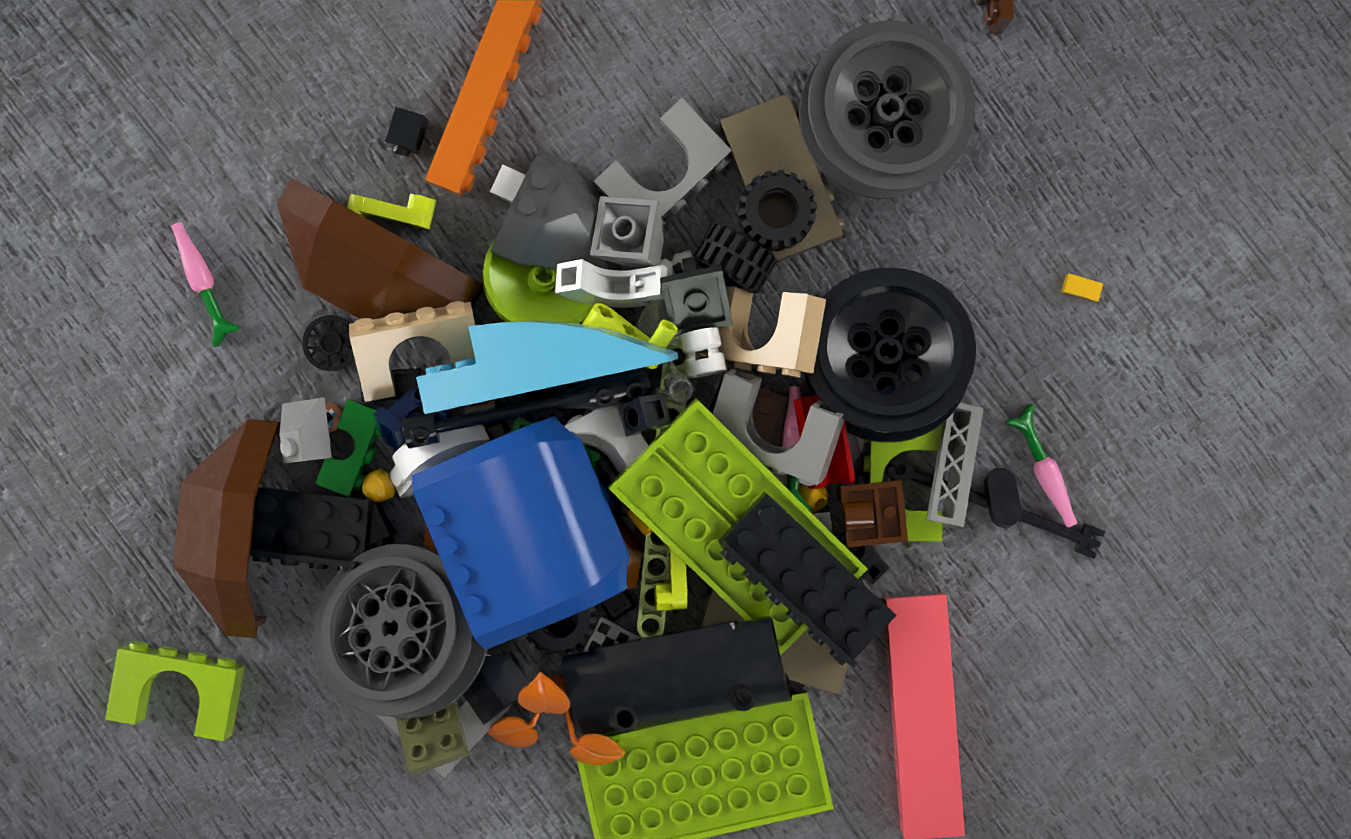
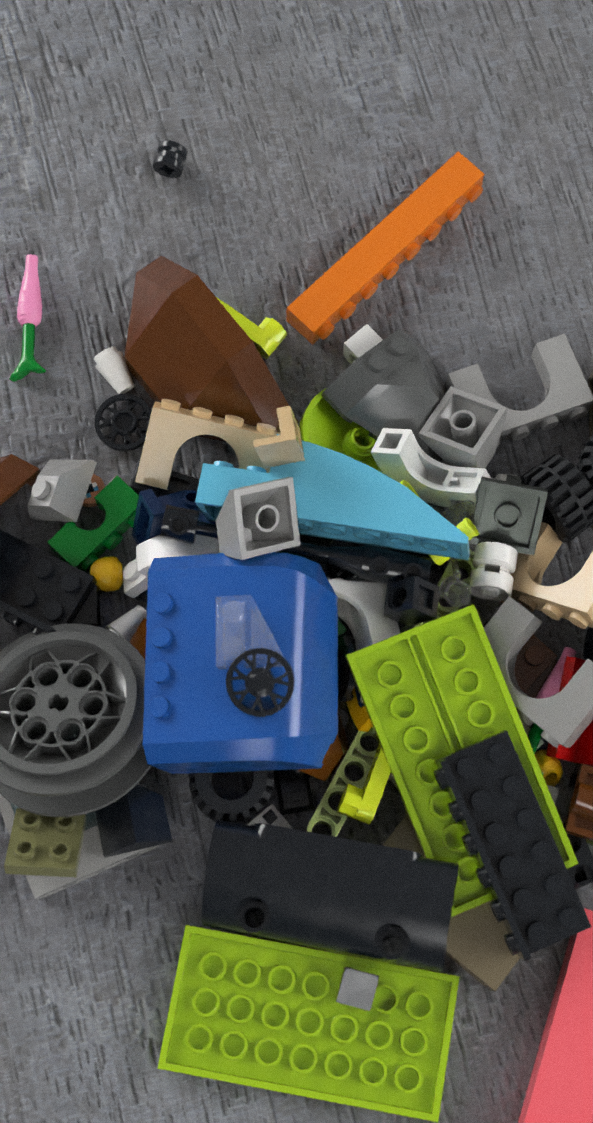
camera: 20 degrees right, 15 degrees down
black brick [385,107,429,157] -> none
orange plant [487,672,625,765] -> none
none -> white cone [94,346,135,394]
none -> white cone [106,605,147,642]
none -> black wheel [153,141,188,178]
none -> light grey slope [216,477,300,560]
none -> clear wing [216,595,286,670]
none -> black wheel [226,648,295,717]
none -> tan panel [253,406,305,468]
none -> slope [336,967,379,1011]

